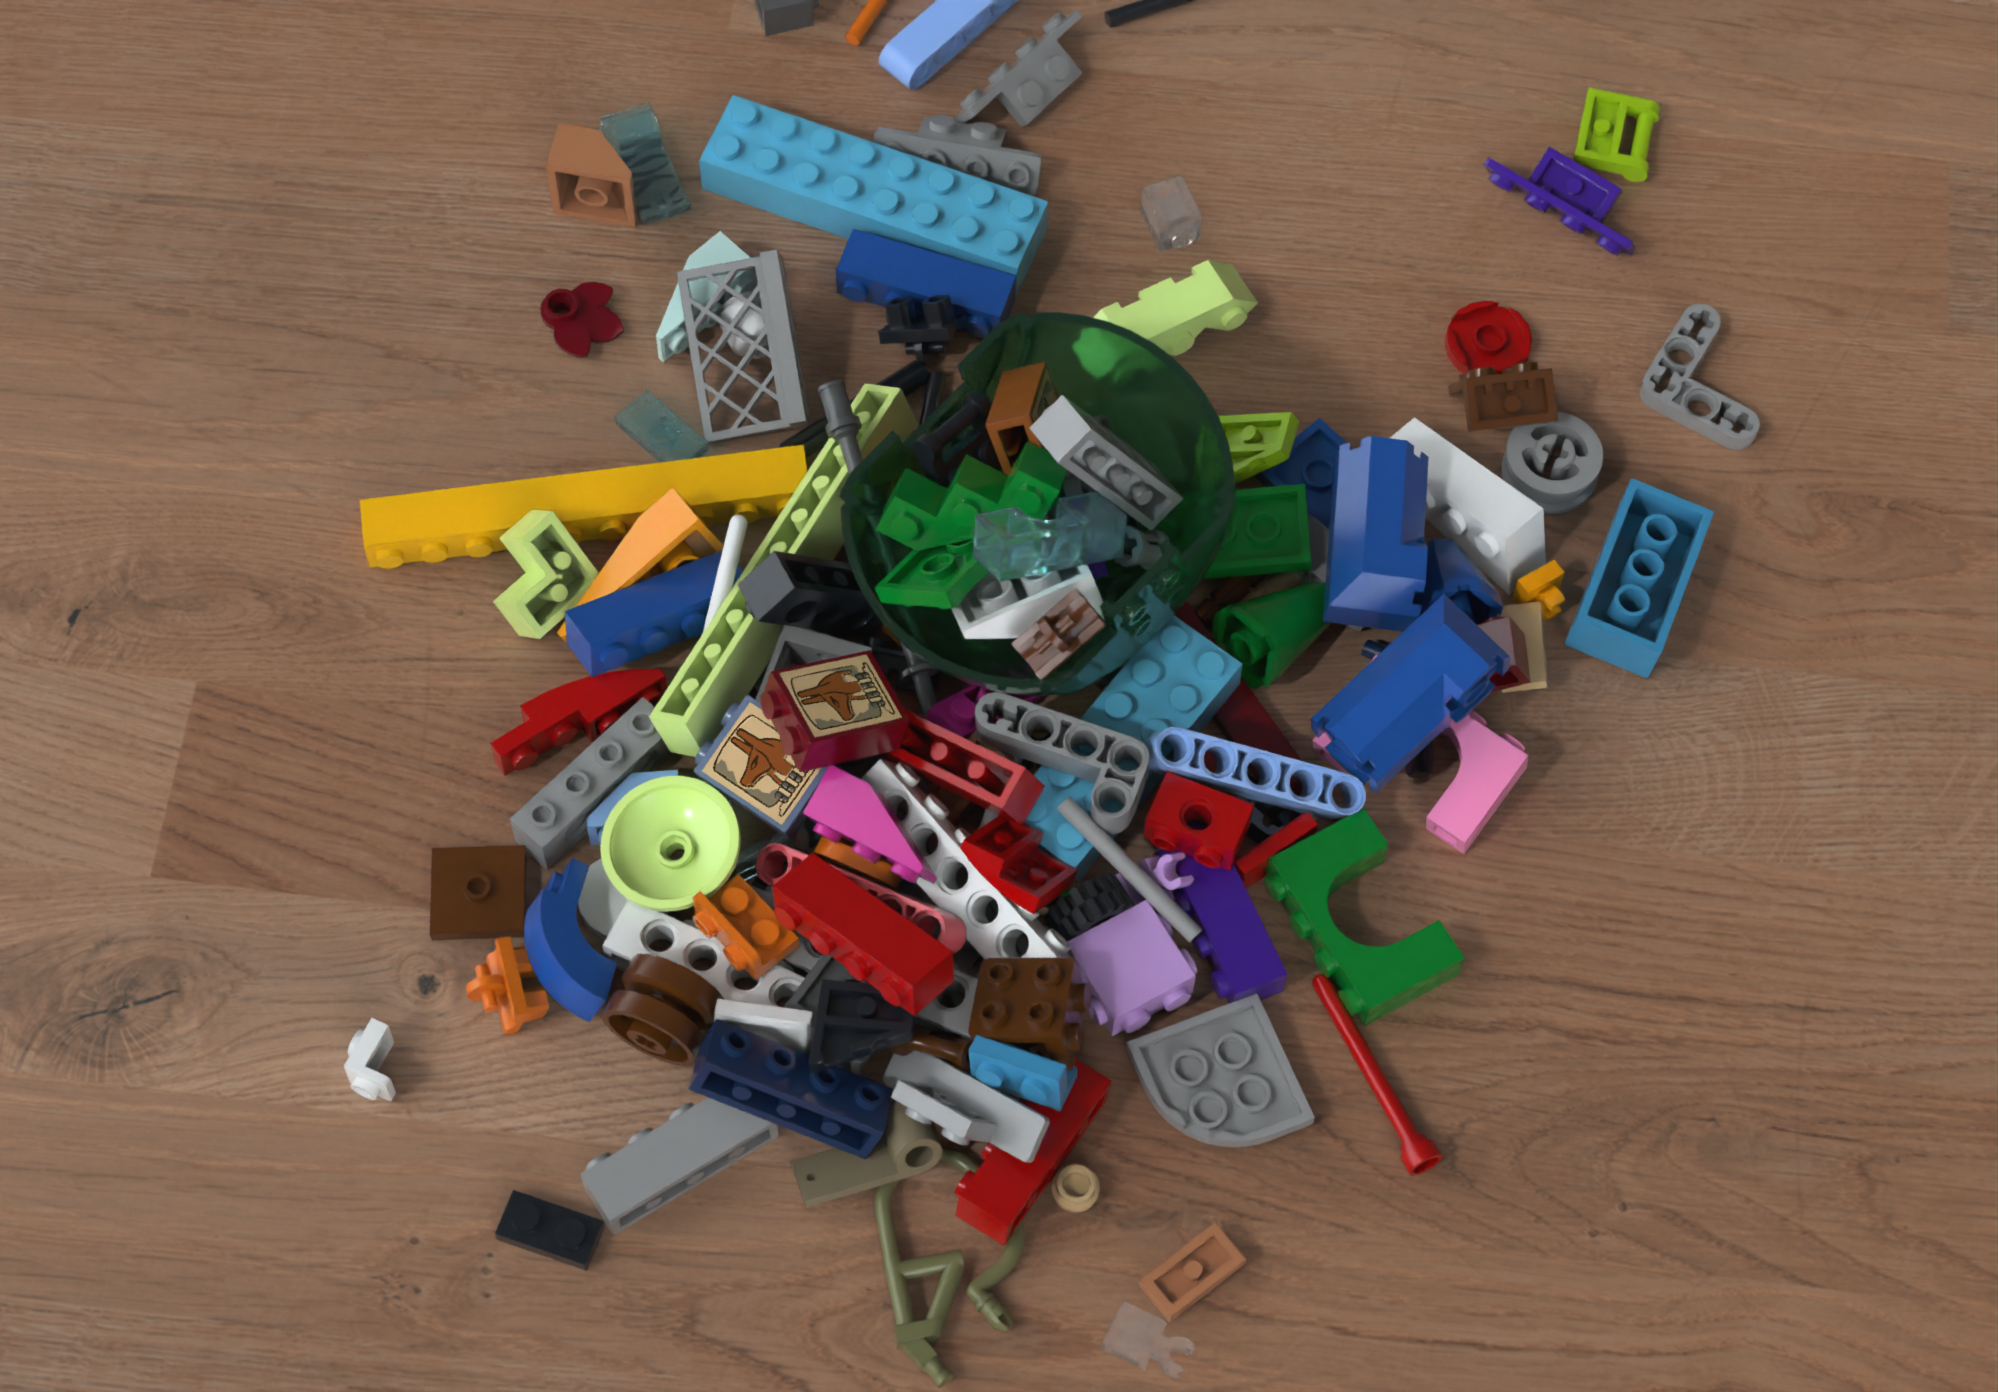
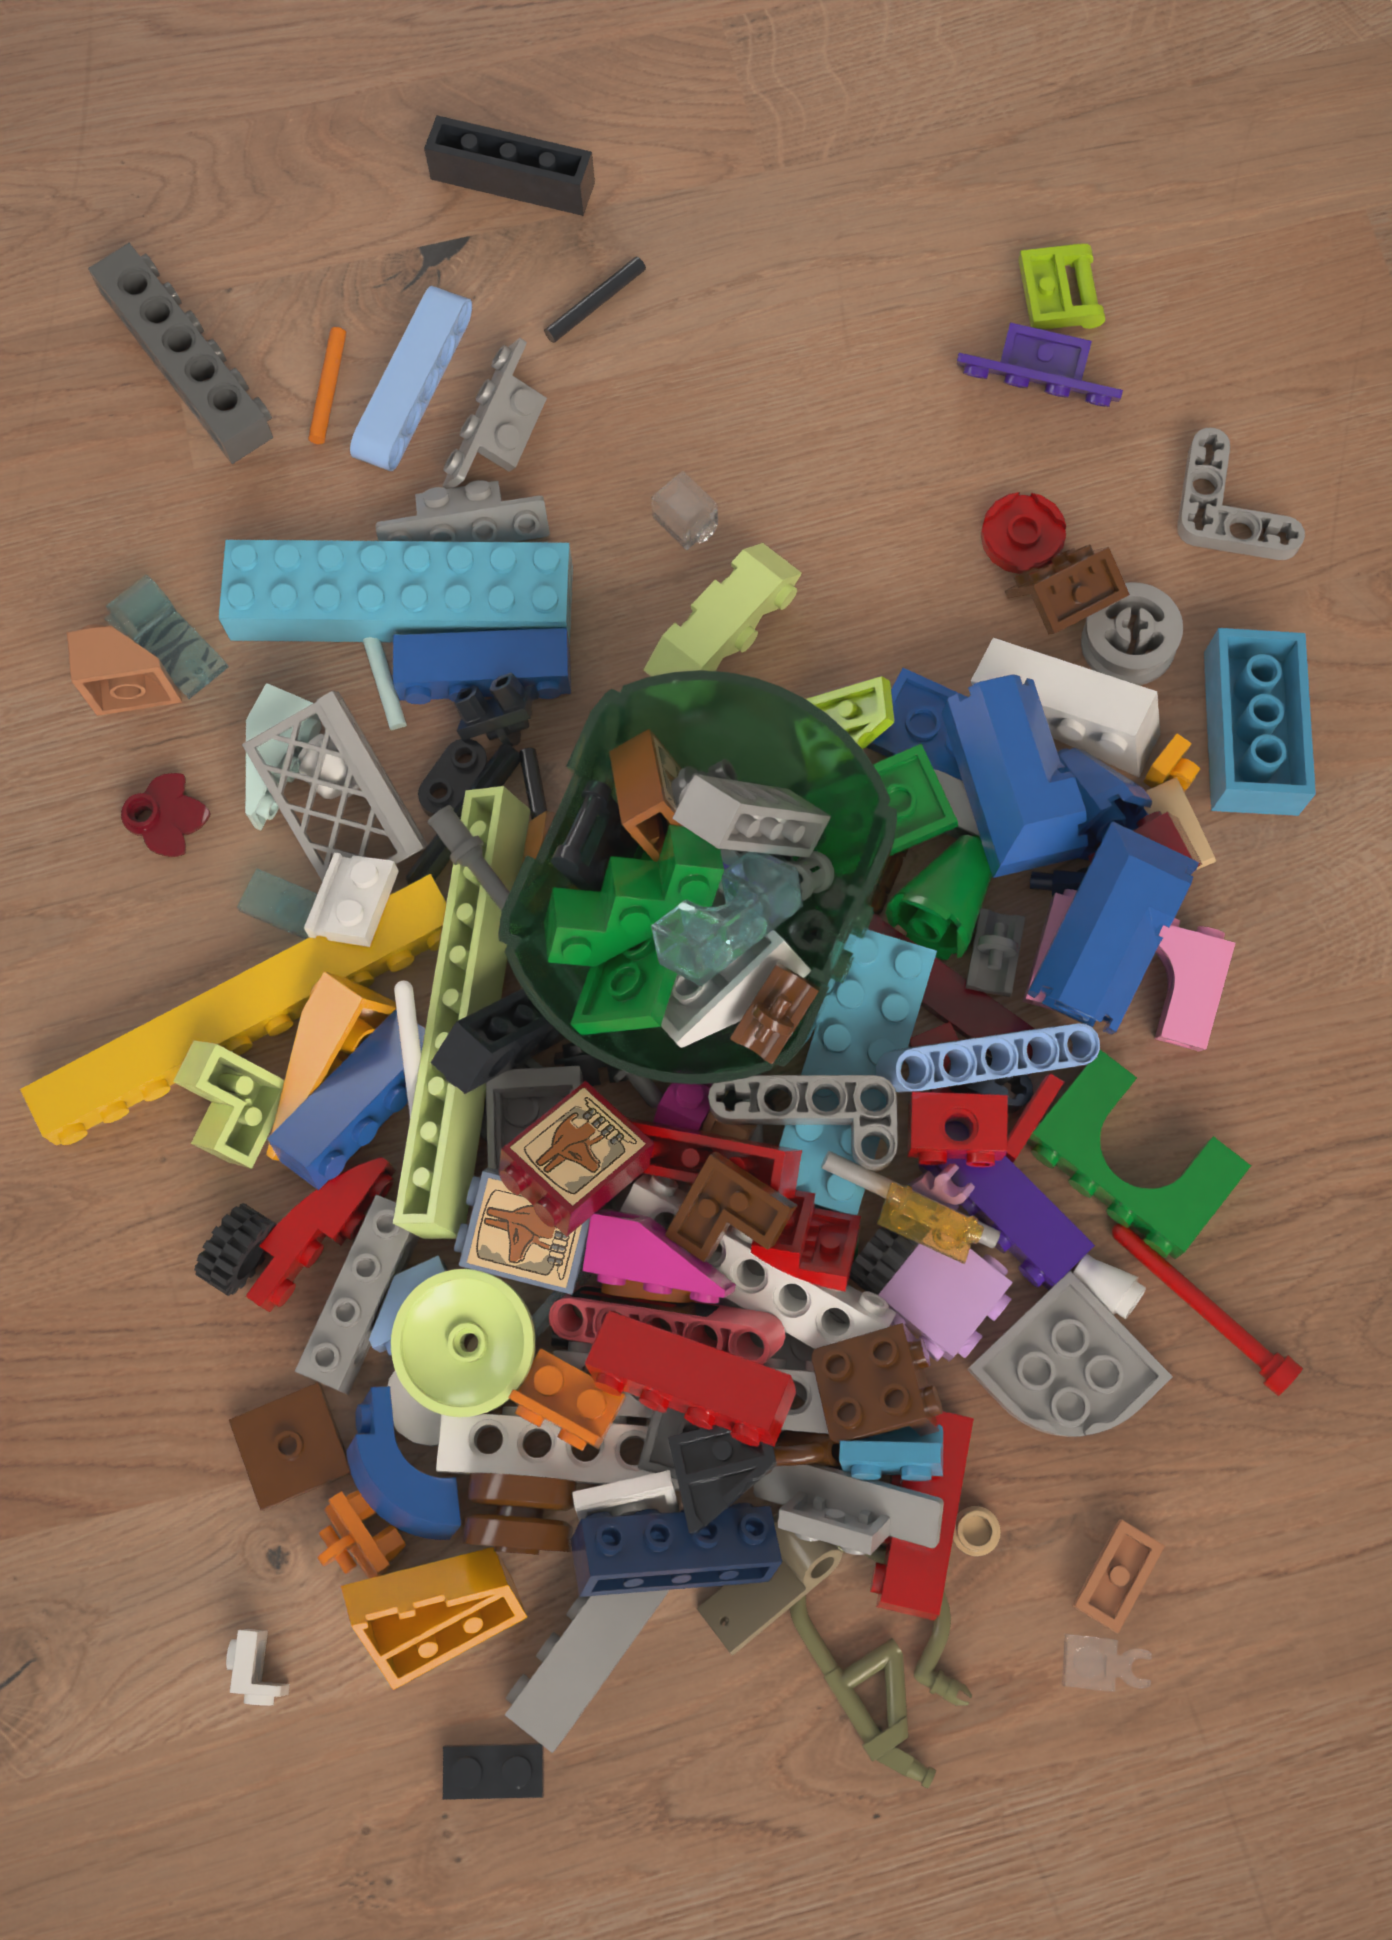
camera: 15 degrees left, 10 degrees up
none -> black tyre [194,1203,276,1296]
none -> white plate [304,852,399,947]
none -> light orange wedge [341,1547,527,1690]
none -> light aqua bar [363,637,407,731]
none -> black plate [418,739,488,817]
none -> reddish brown plate [665,1151,797,1262]
none -> clear yellow hinge [877,1182,984,1264]
none -> dark grey hips [965,908,1025,997]
none -> white cone [1073,1254,1146,1319]

